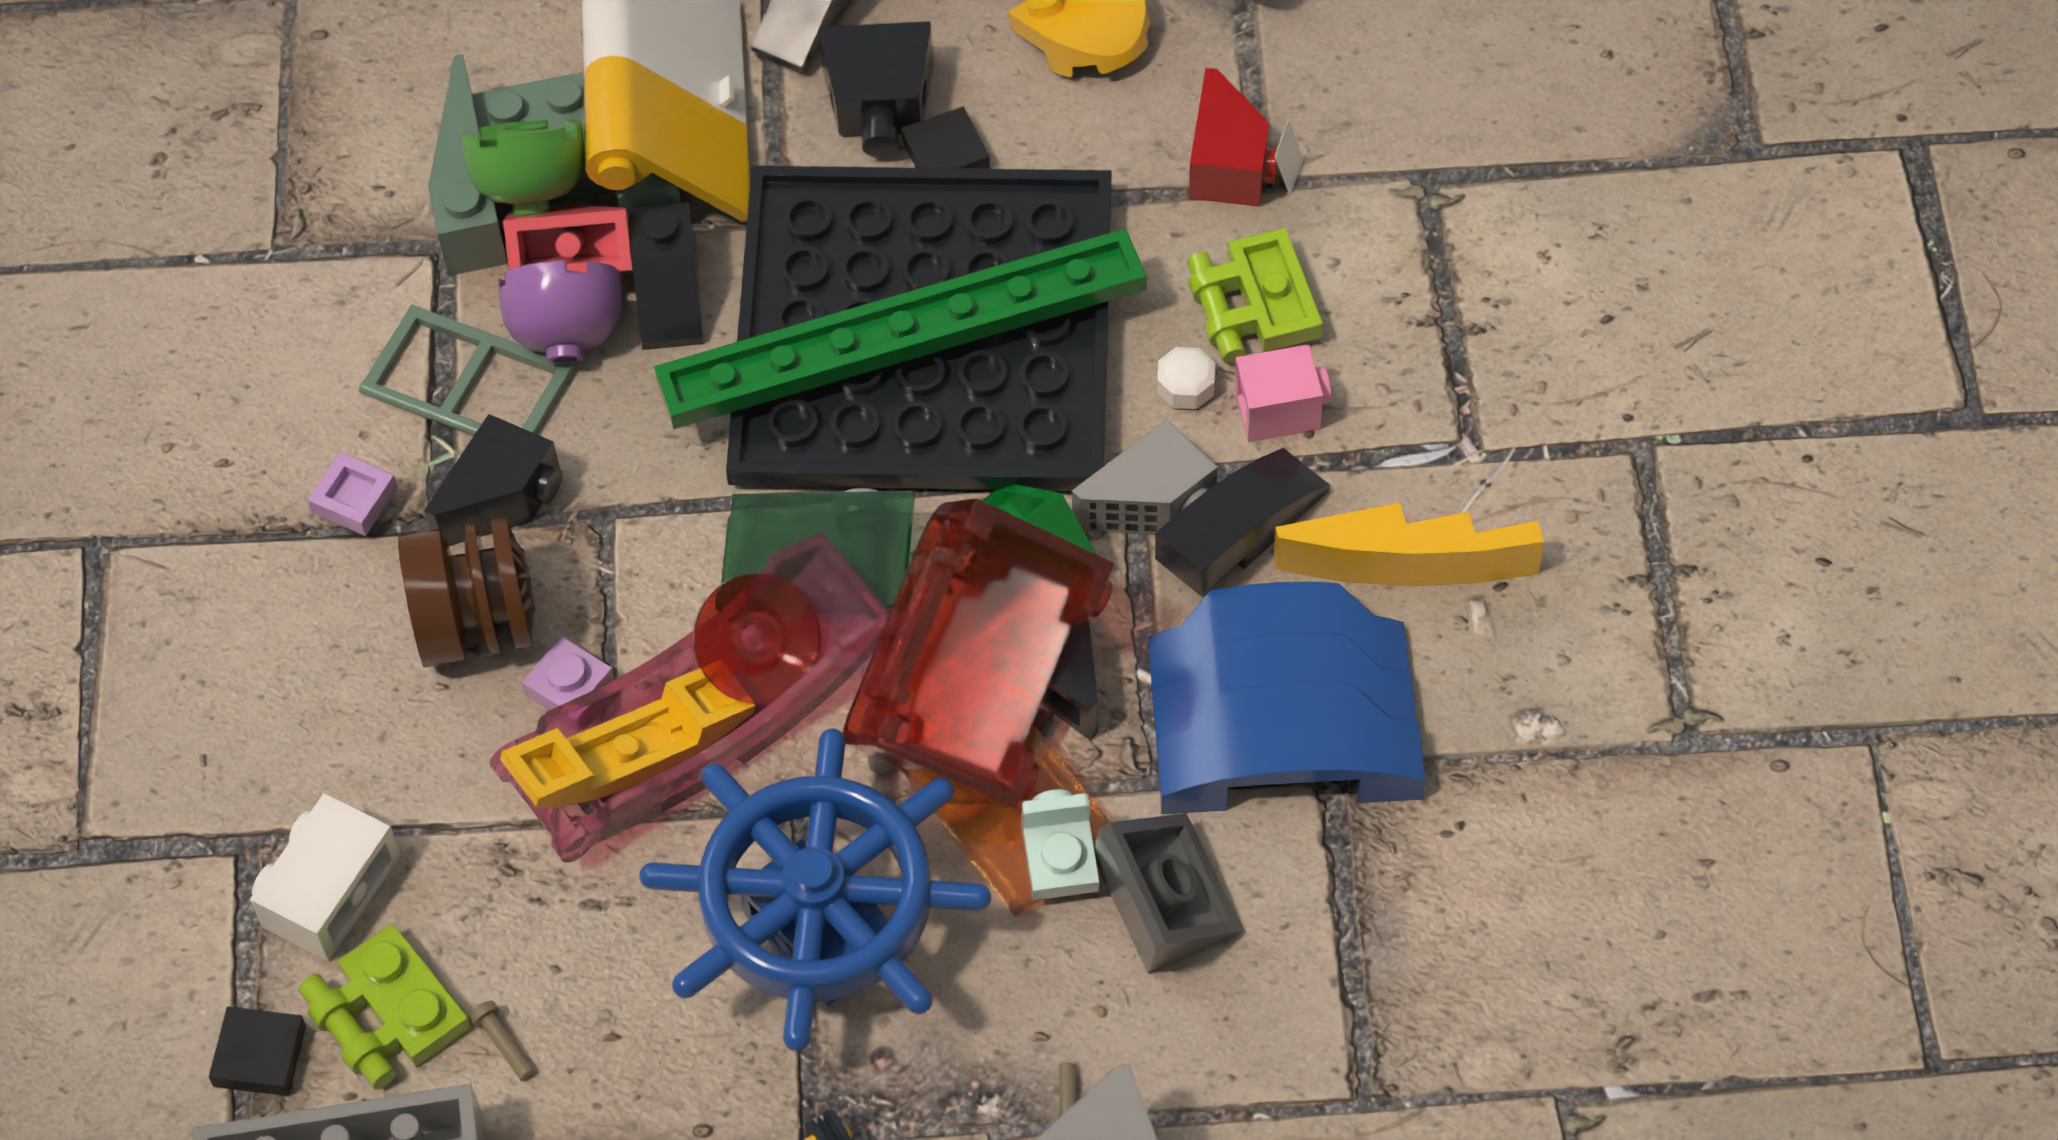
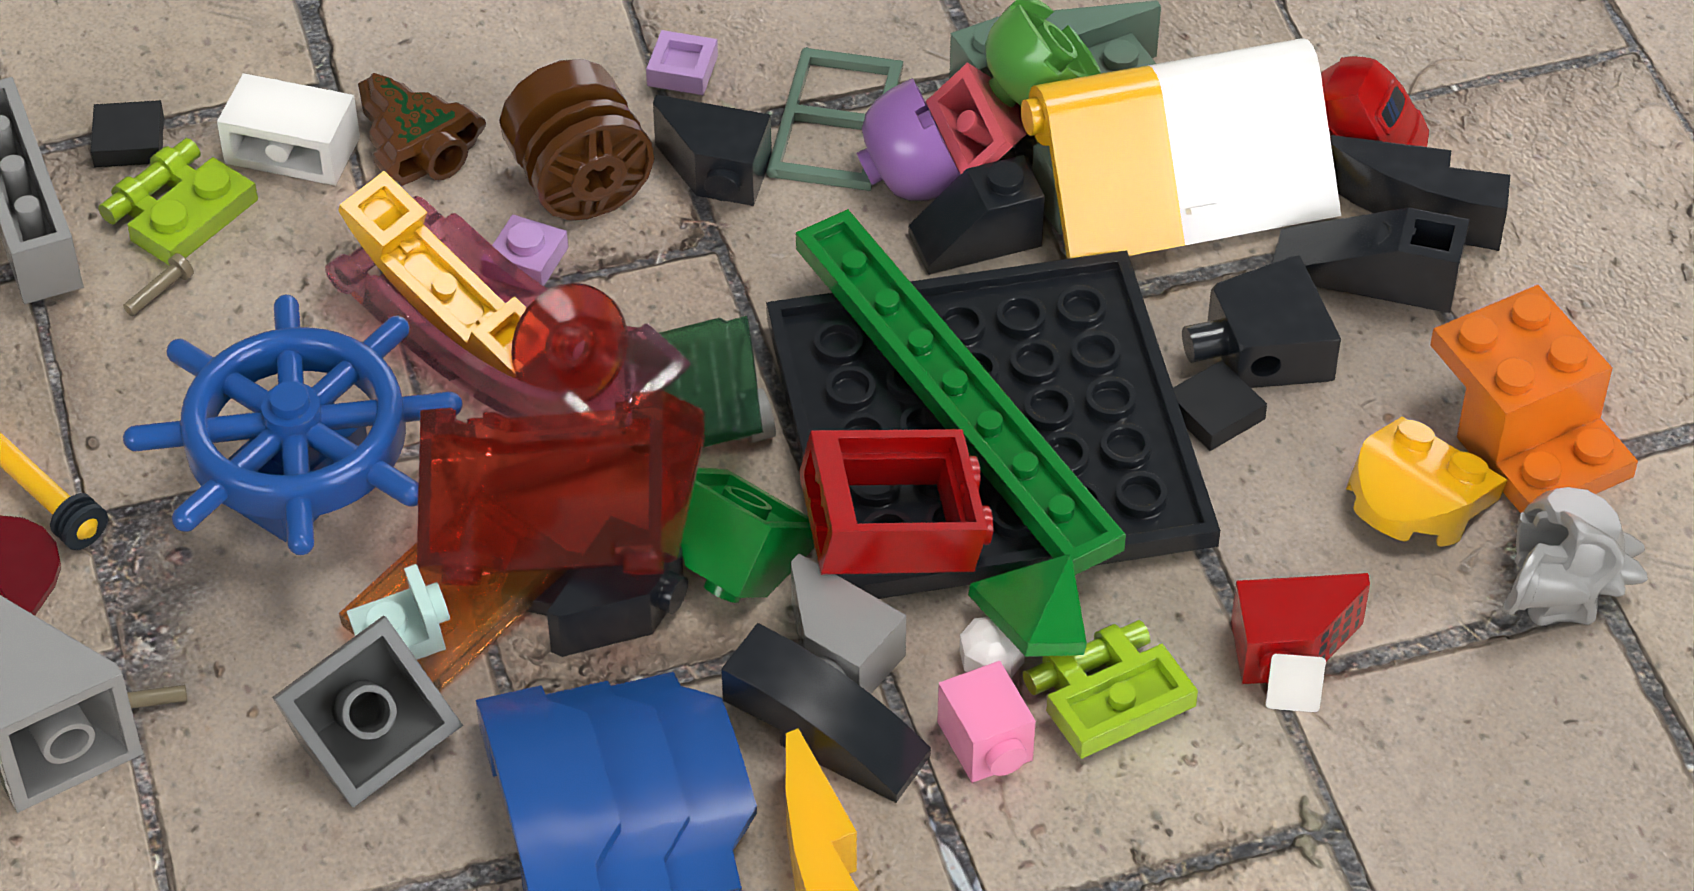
camera: 75 degrees right, 10 degrees down
none -> reddish brown rock [358,73,486,186]
none -> red window [799,429,993,575]
none -> green slope [968,553,1087,657]

